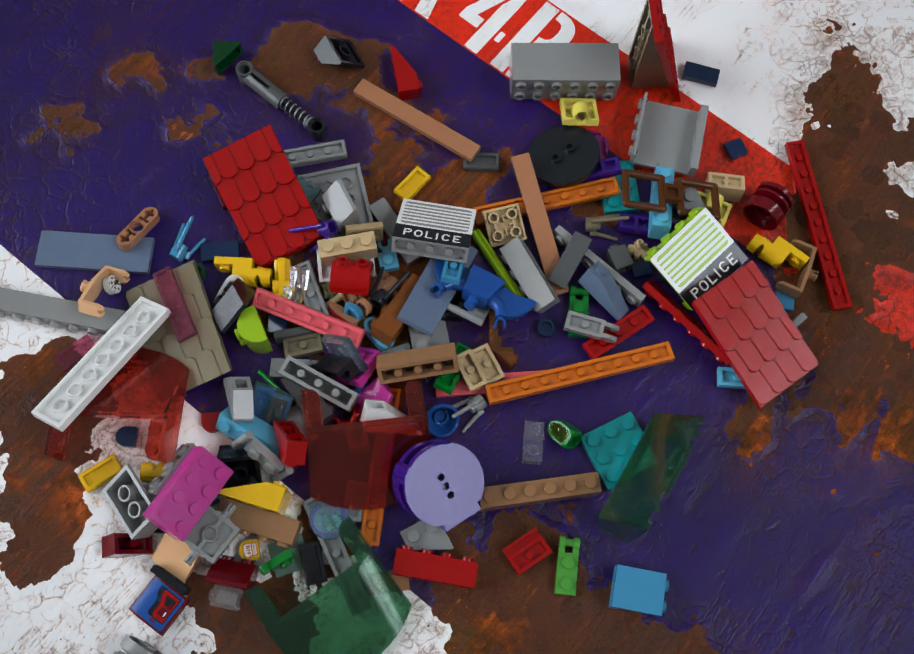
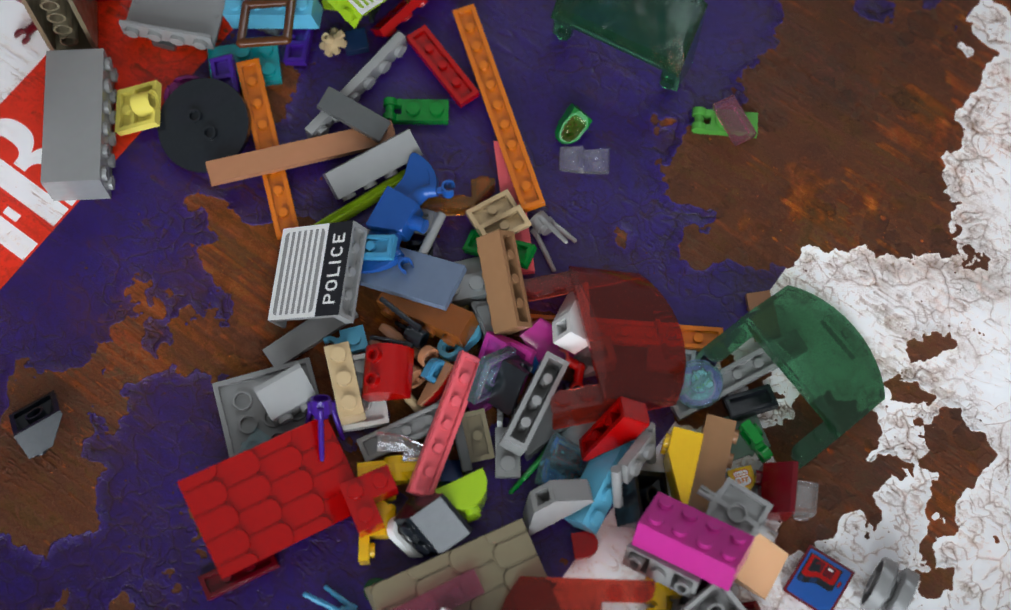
camera: 90 degrees left, 0 degrees up
black tile [150,564,192,596] -> none
dark blue tile [201,240,240,263] -> none
dark green slope [213,41,244,75] -> none
piece [235,60,327,142] -> none
light grey tile [284,139,348,168] -> none
olive plate [320,282,337,301] -> none
tan plate [345,221,383,241] -> none
nougat tile [353,78,481,162] -> none
red slope [390,46,423,100] -> none
red brick [391,545,478,589] -> none
piece [392,438,484,532] -> none
yellow tile [393,166,431,200] -> none
light grey wing [400,521,454,551] -> none
blue helmet [425,403,460,437] -> none
dark grey tile [463,153,499,172] -> none
medium nougat brick [478,472,602,512] -> none
tan tile [482,203,527,248] -> none
red plate [502,527,552,576] -> none
dark blue tile [536,318,556,338] -> none
light grey hinge [563,310,620,343] -> none
sand blue slope [578,260,629,321] -> none
teal plate [580,412,660,491] -> none
dark tan plant [585,213,629,241] -> none
dark grey brick [605,244,634,274] -> none
dark azure panel [609,564,669,617] -> none
none -> red brick [339,464,399,538]
none -> clear pink tile [712,94,757,146]

